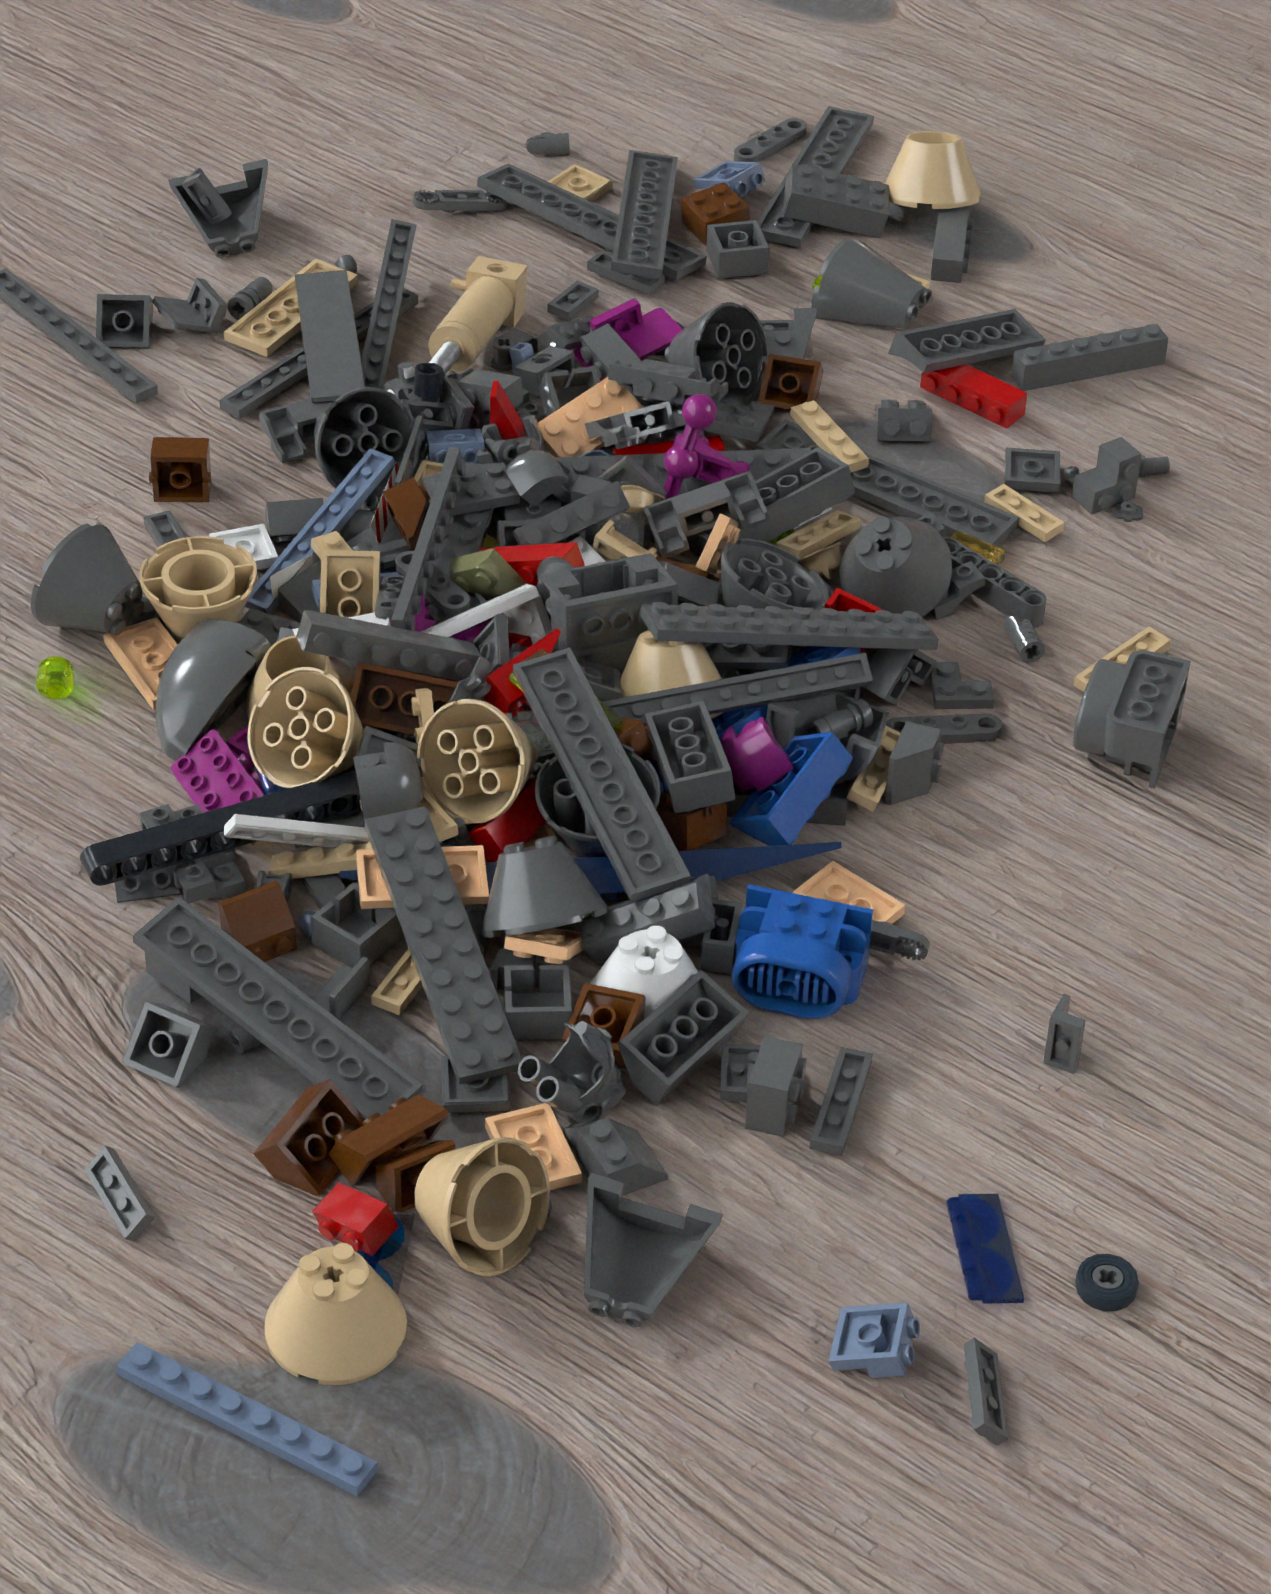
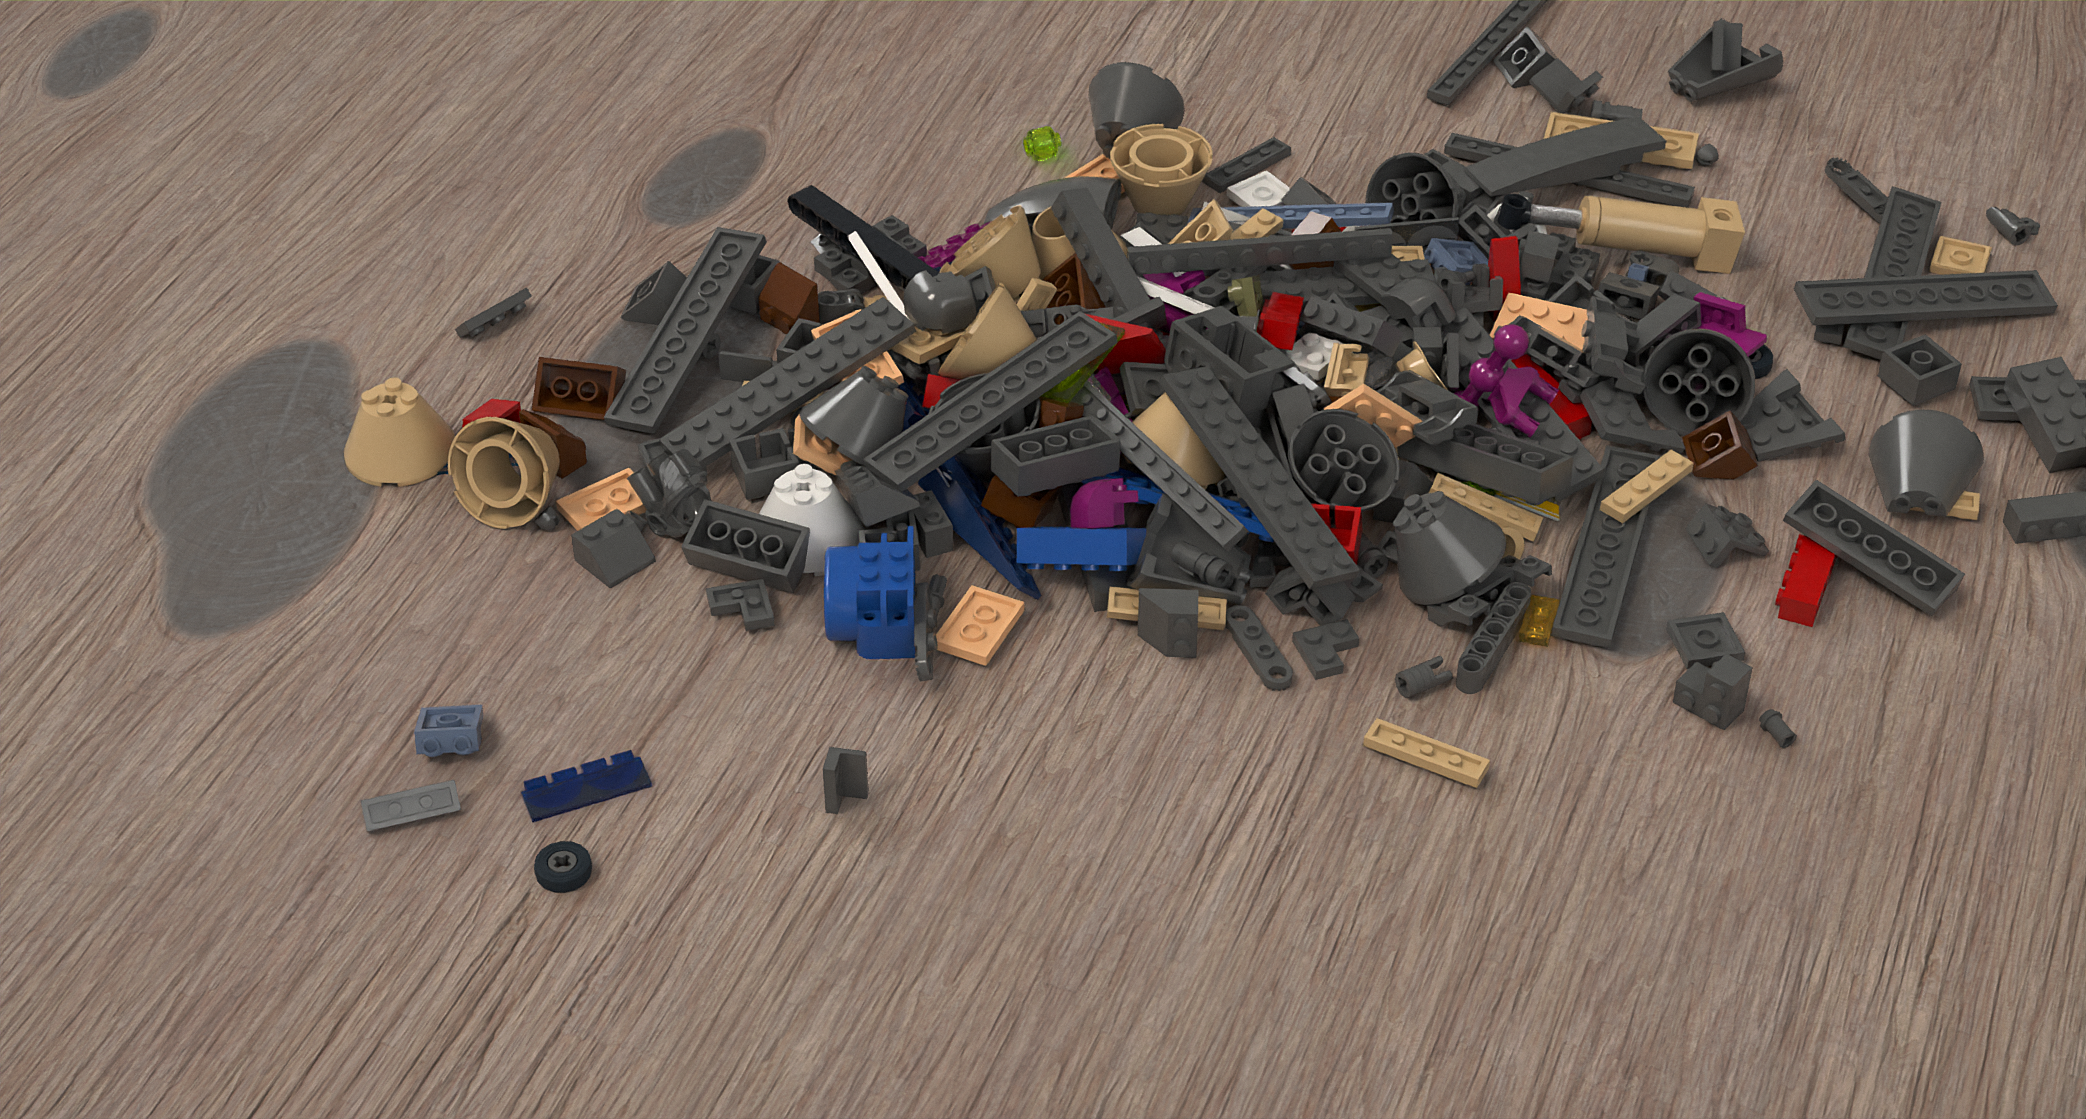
camera: 75 degrees right, 0 degrees up
sand blue plate [116,1342,378,1497] -> none
reddish brown brick [149,437,212,502] -> none
reddish brown slope [329,1094,450,1187] -> none
dark grey plate [361,219,417,389] -> none
dark grey plate [547,280,599,321] -> none
reddish brown slope [562,983,646,1069] -> none
dark grey cone [584,1173,723,1327] -> none
reddish brown brick [681,182,750,246] -> none
sand blue plate [693,161,765,197] -> none
dark grey piece [745,1036,807,1137] -> none
dark grey plate [810,1047,873,1156] -> none
tan plate [984,484,1065,542] -> none
dark grey brick [1011,324,1169,391] -> none
dark grey brick [1073,650,1191,788] -> none
dark grey plant [1113,501,1143,522] -> none

